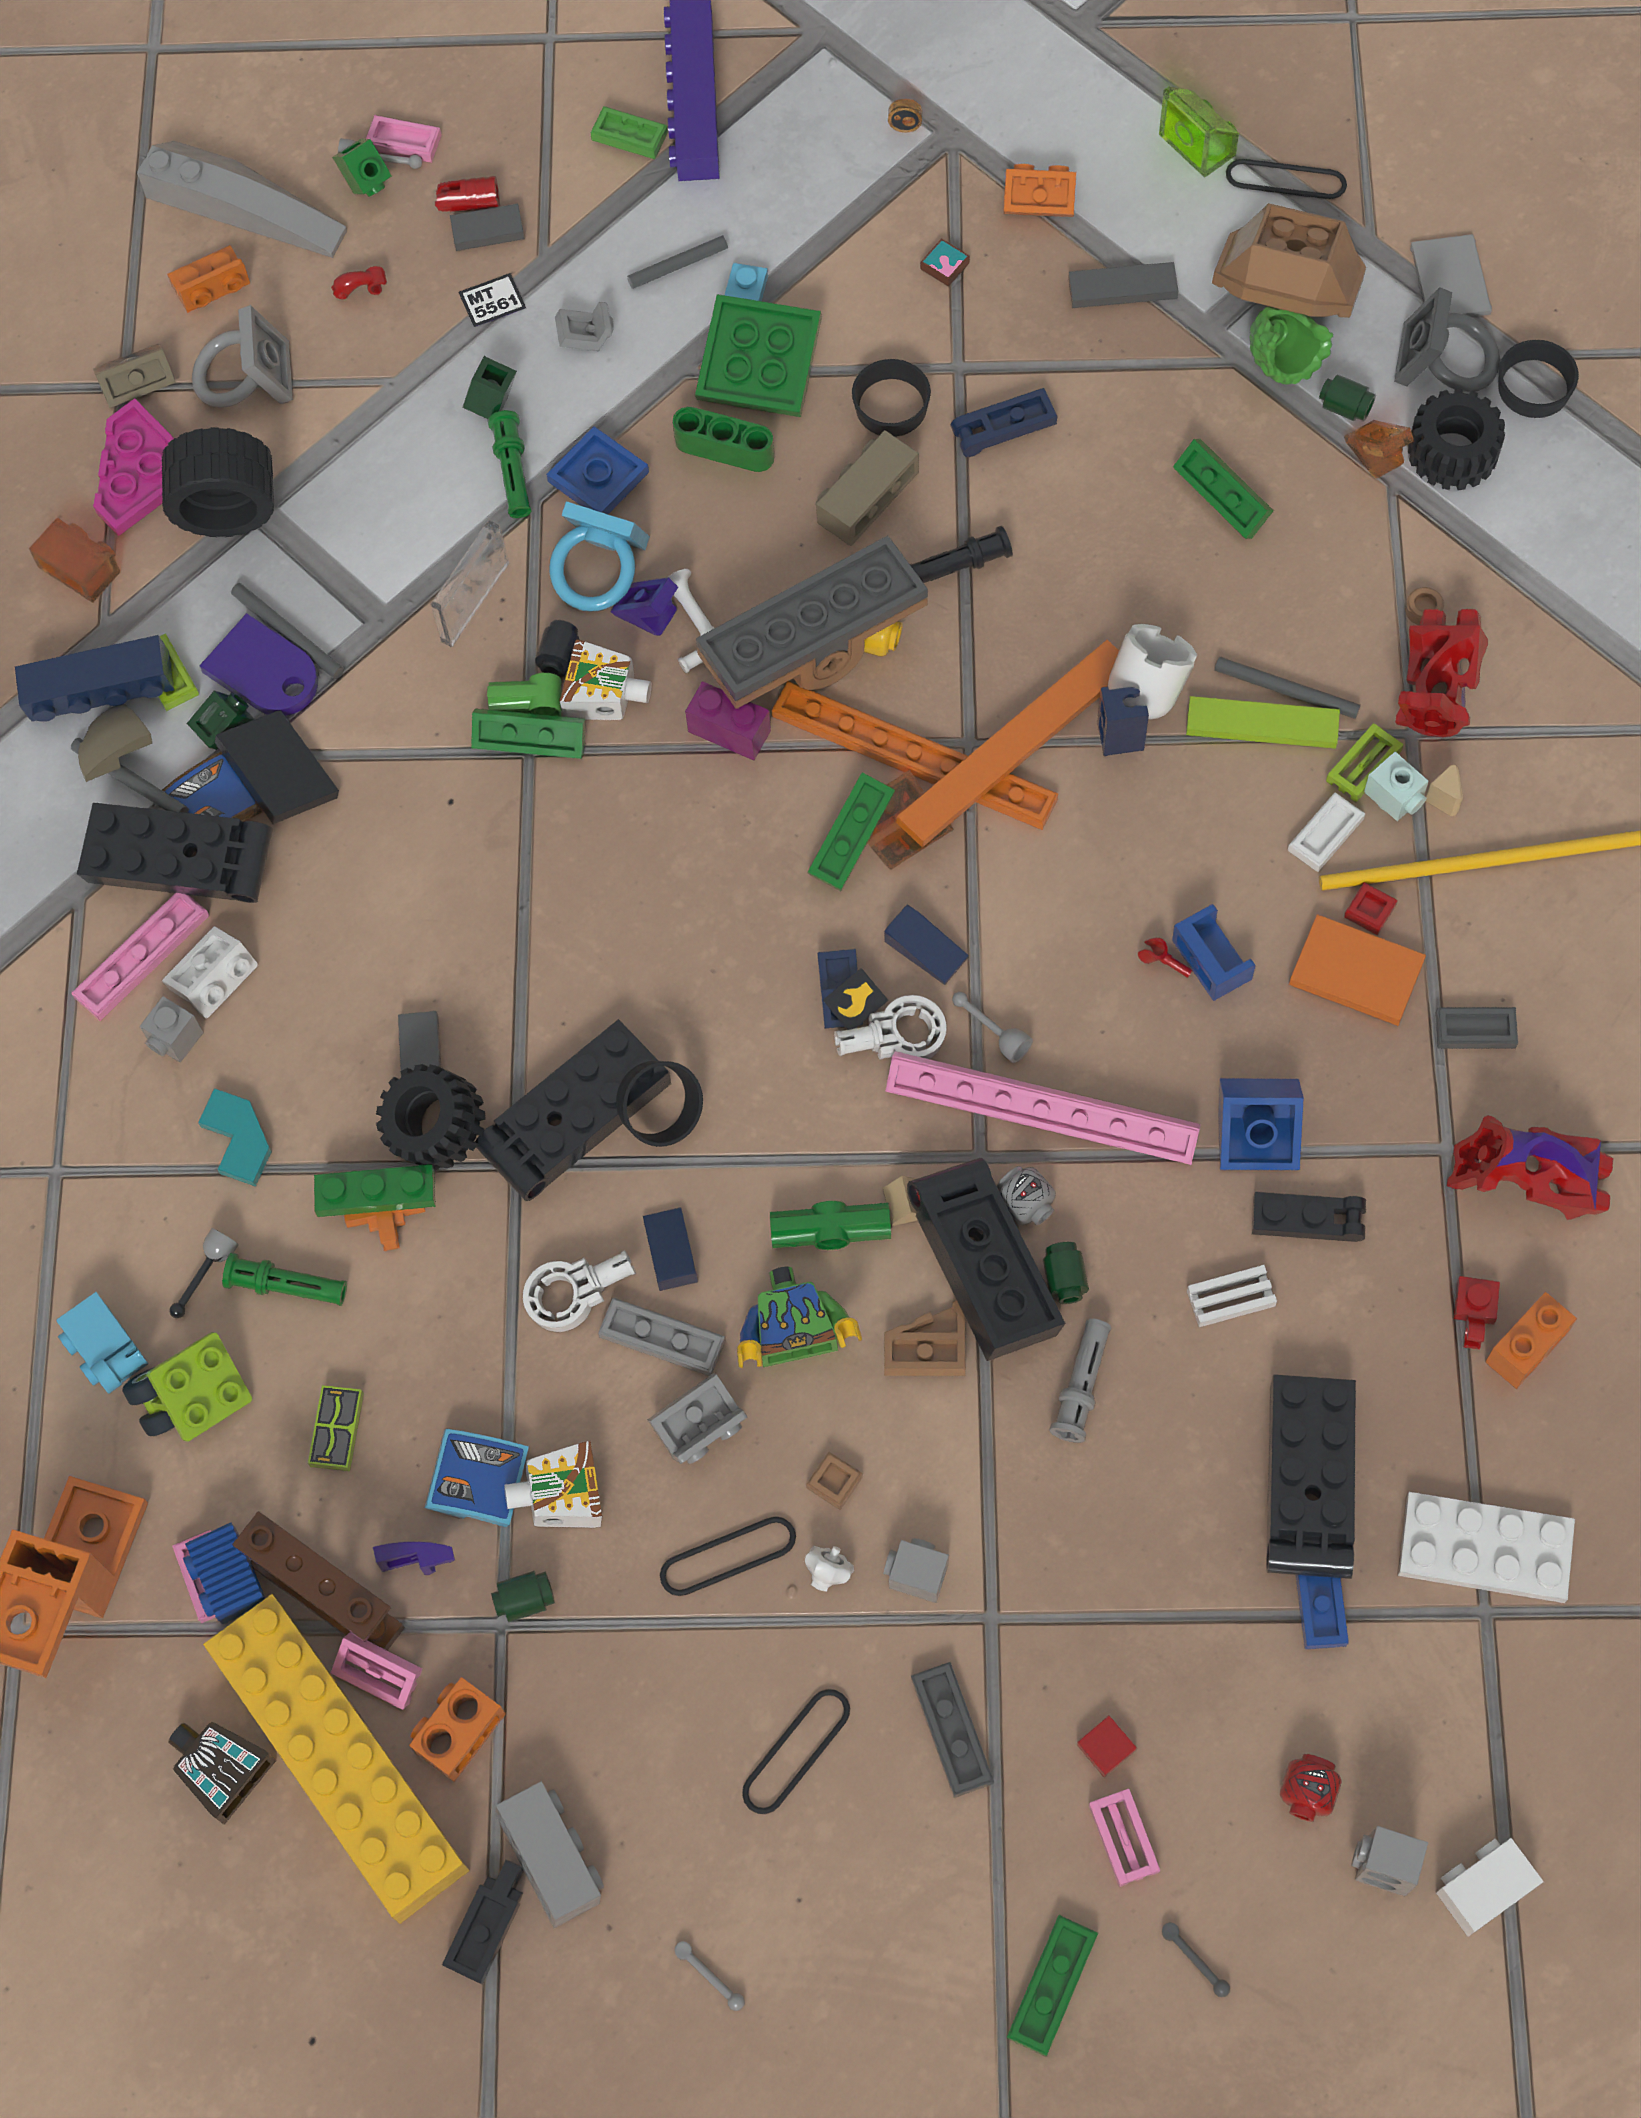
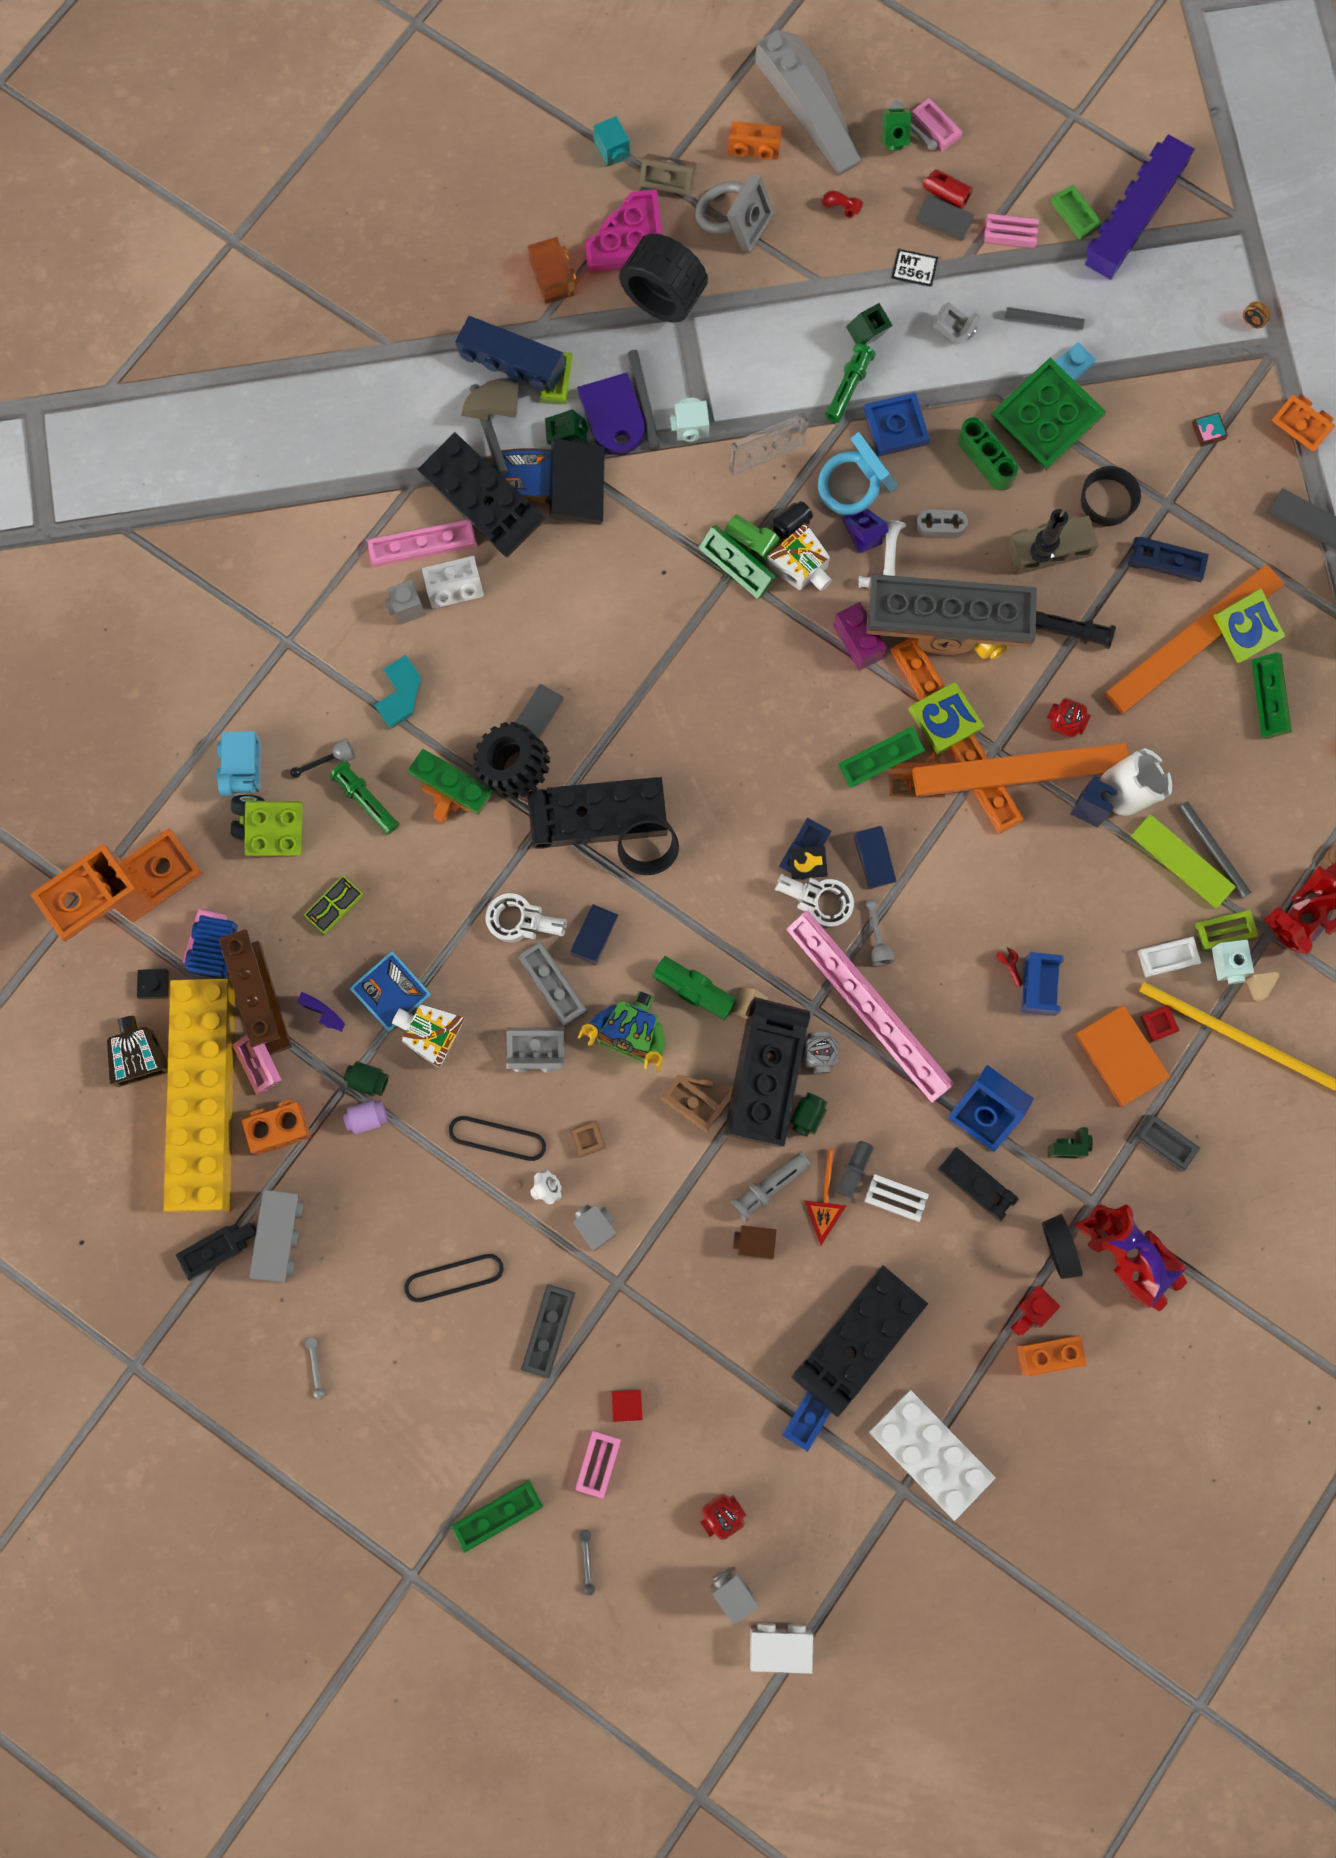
camera: 30 degrees right, 10 degrees up
none -> black plate [137,969,169,999]
none -> lavender brick [343,1100,388,1135]
none -> teal brick [593,116,630,166]
none -> light aqua brick [670,398,710,442]
none -> reddish brown brick [733,1225,777,1260]
none -> piece [804,1148,847,1246]
none -> dark grey axle [836,1141,874,1199]
none -> lime tile [908,682,985,755]
none -> light grey beam [915,509,968,538]
none -> bright pink tile [984,214,1039,248]
none -> black pin [1030,509,1069,563]
none -> black tyre [1042,1214,1083,1279]
none -> red head [1047,698,1091,738]
none -> dark green bracket [1048,1127,1093,1159]
none -> orange tile [1104,564,1285,715]
none -> lime tile [1213,589,1285,663]

